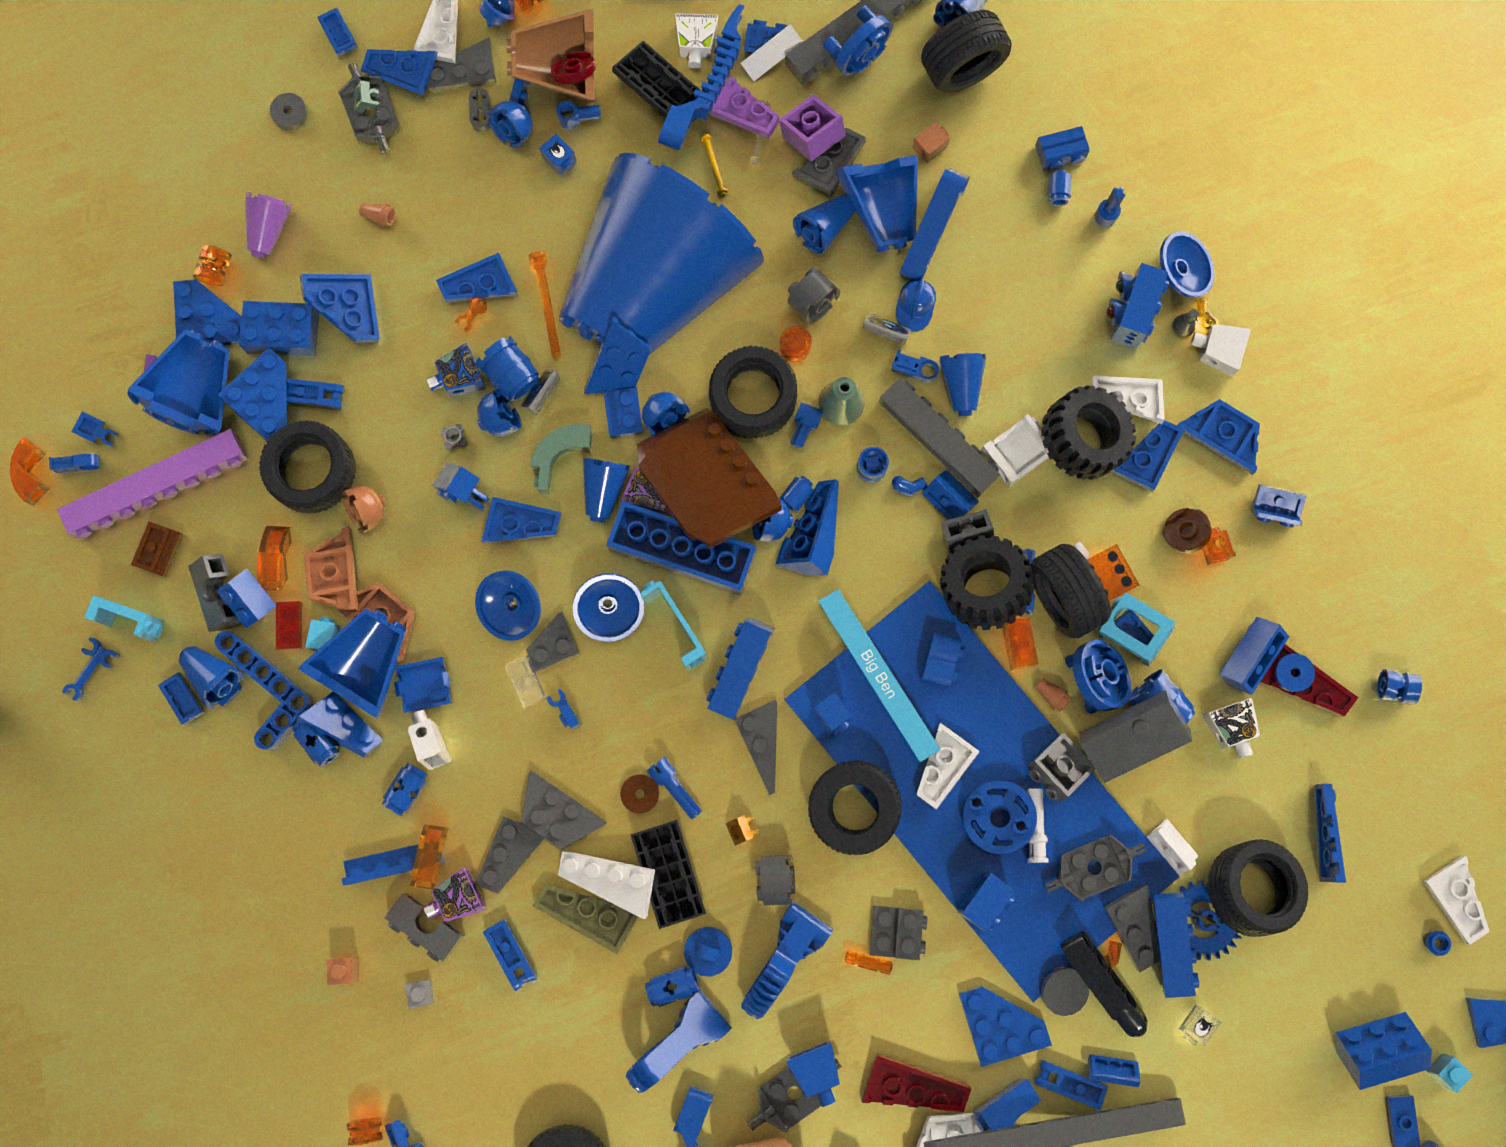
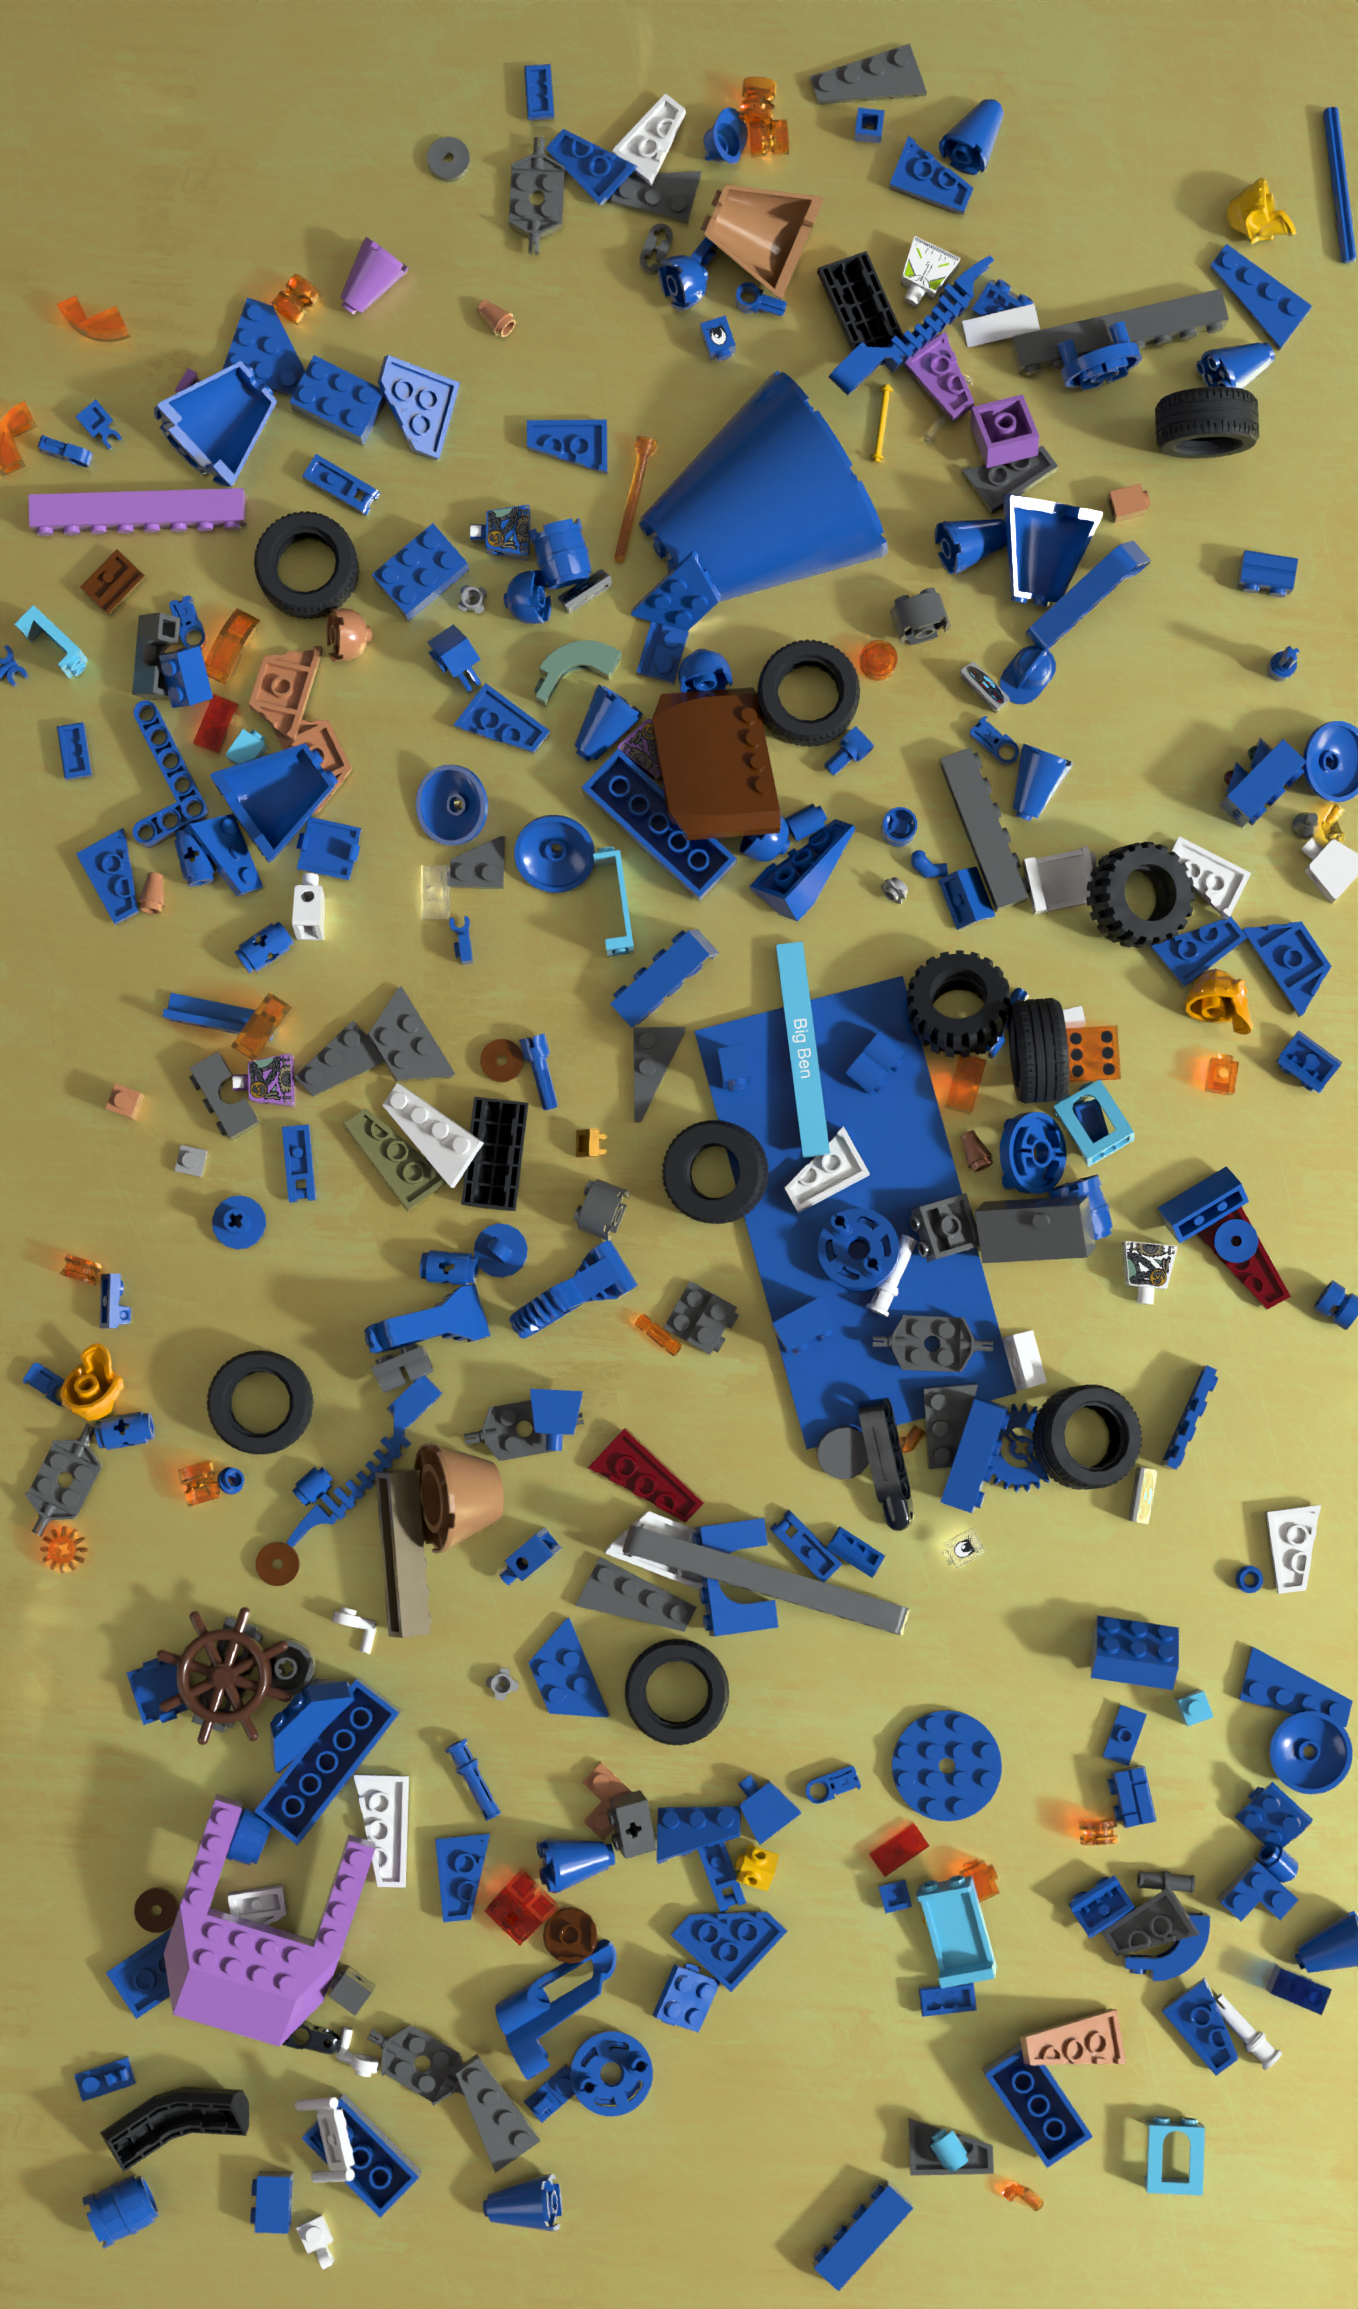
camera: 25 degrees right, 5 degrees up
blue cone [179,646,245,709] -> none
blue plate [218,348,287,442] -> none
sand green tile [354,81,379,112] -> none
clear orange arm [455,297,487,332] -> none
dark red tile [551,51,596,85] -> none
sand green cone [819,377,865,426] -> none
dark grey brick [941,509,994,555] -> none
blue plate [958,986,1052,1067] -> none
blue brick [1048,170,1072,206] -> none
reddish brown tile [1163,508,1212,554] -> none
none -> clear orange brick [57,295,131,342]
none -> blue wing [76,828,139,925]
none -> nougat cone [138,873,165,914]
none -> blue piece [169,595,207,650]
none -> blue piece [212,1195,266,1250]
none -> blue brick [371,523,470,622]
none -> dark grey plate [371,1343,434,1393]
none -> light grey plate [881,877,908,904]
none -> slope [1128,1467,1157,1524]
none -> light orange head [1184,968,1253,1035]

